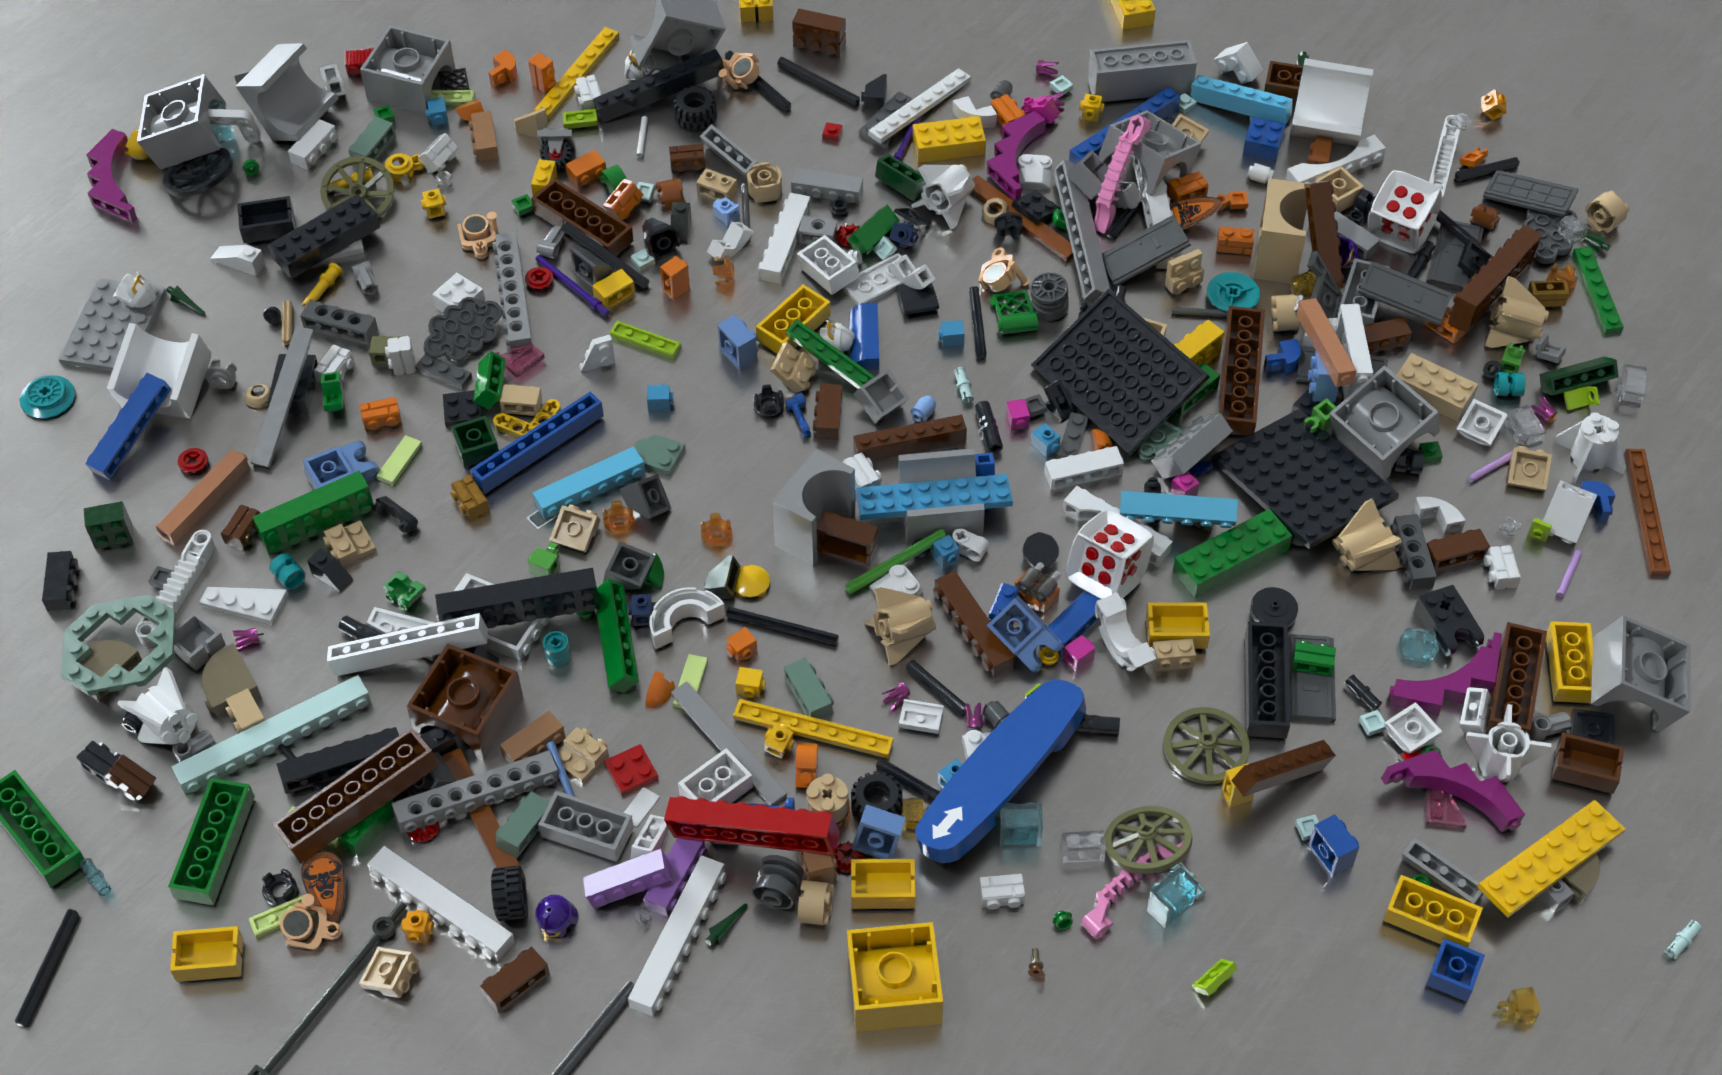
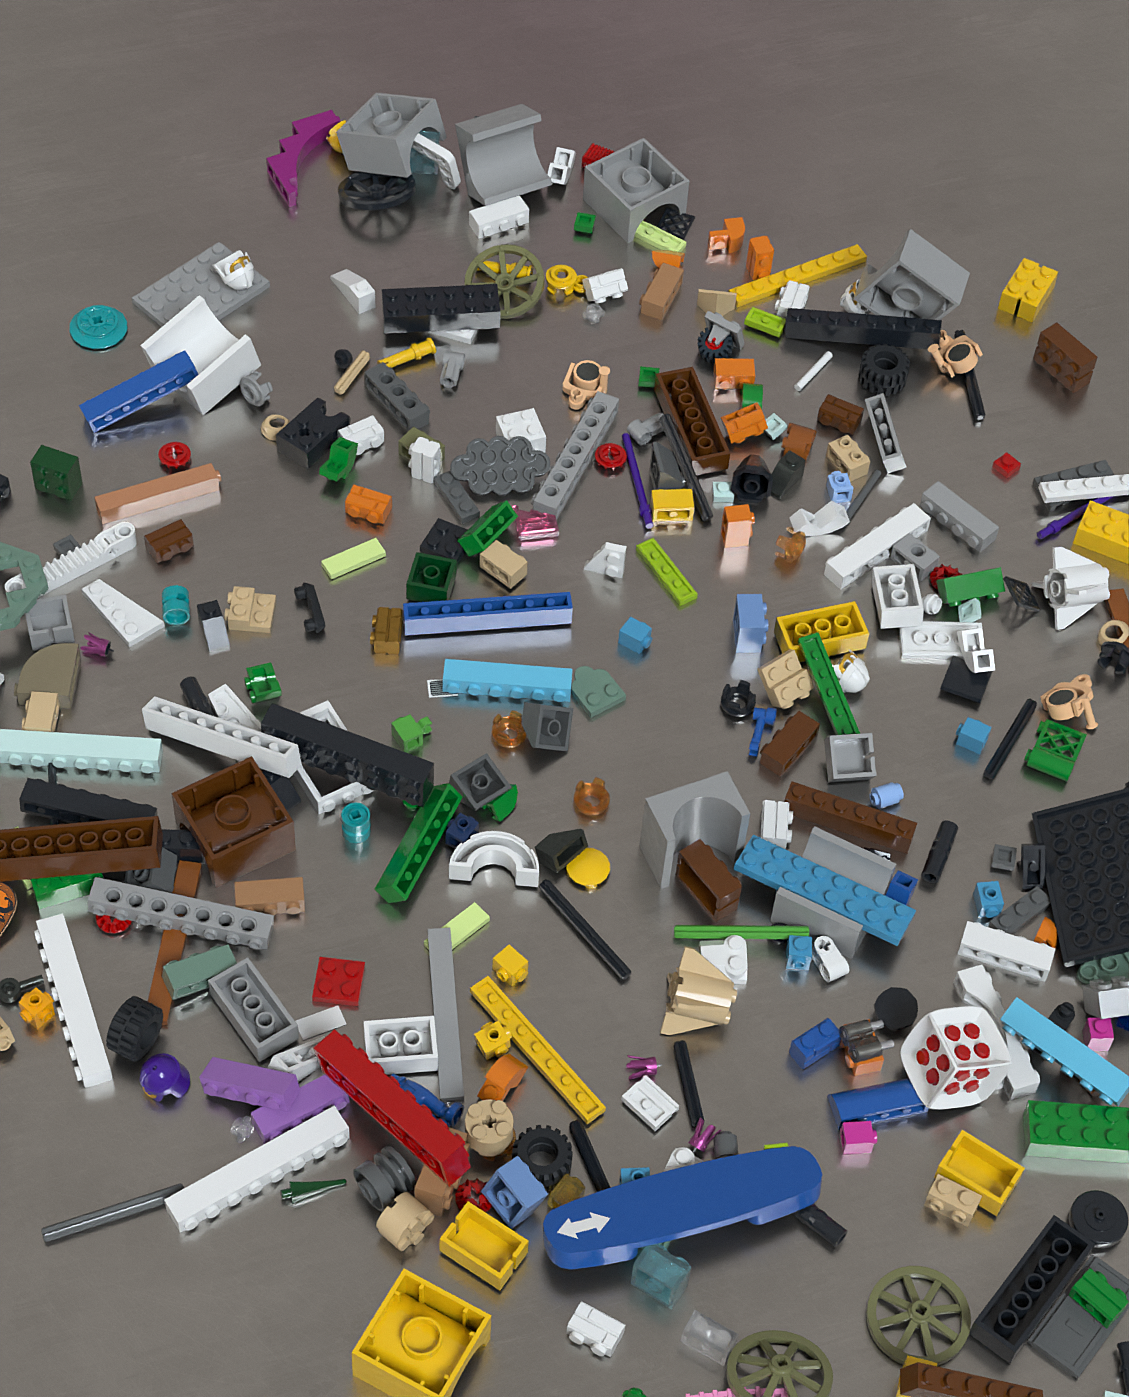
camera: 30 degrees right, 0 degrees up
dark green piece [166,285,206,315] -> none
black piece [237,196,296,243] -> none
green plate [242,159,260,175] -> none
light grey tile [250,326,315,469] -> none
green brick [253,470,374,555] -> none
medium blue brick [303,441,380,490] -> none
sand green brick [348,117,396,168] -> none
yellow brick [420,189,447,219] -> none
dark azure brick [425,97,449,126] -> none
reddish brown brick [480,946,550,1013] -> none
yellow beam [493,399,561,439] -> none
yellow brick [531,159,558,196] -> none
medium blue bar [546,741,575,797] -> none
tan plate [549,505,601,553] -> none
tan plate [558,727,609,784] -> none
orange brick [645,670,675,708] -> none
orange brick [725,627,757,662] -> none
tan brick [747,162,782,203] -> none
black axle [777,57,860,106] -> none
sand green brick [784,657,834,719] -> none
black plate [831,198,849,215] -> none
blue brick [849,303,879,370] -> none
black slope [861,74,887,110] -> none
dark green brick [875,154,926,201] -> none
dark blue brick [889,221,919,248] -> none
reddish brown brick [933,571,1015,677] -> none
light aqua pin [954,367,974,403] -> none
medium blue brick [987,596,1064,673] -> none
dark pink brick [1006,399,1030,430] -> none
dark grey wheel [1030,272,1069,321] -> none
yellow plate [1039,646,1059,665] -> none
white brick [1095,592,1156,671] -> none

